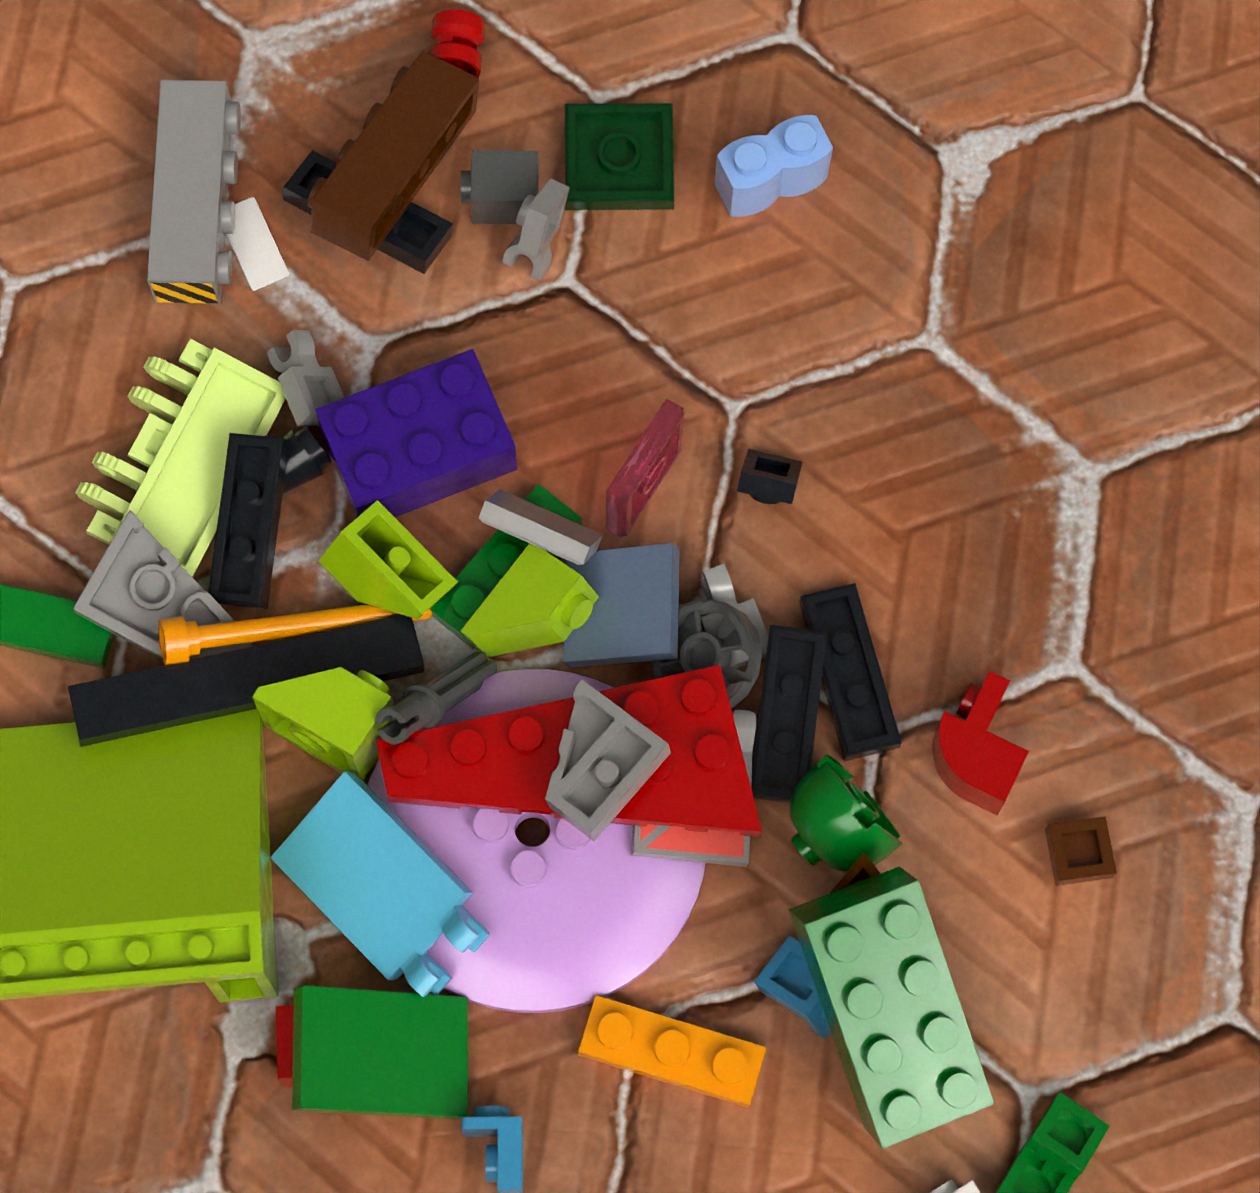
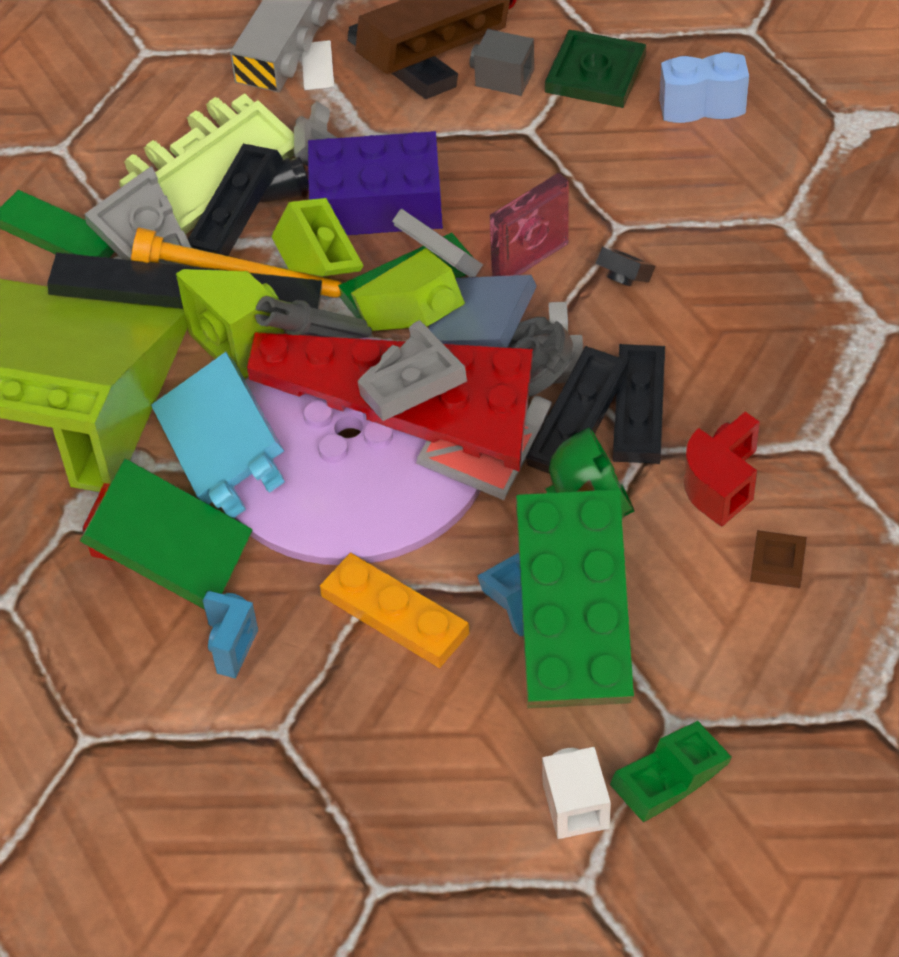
camera: 25 degrees right, 20 degrees down
light grey plate [502,178,570,280] -> none

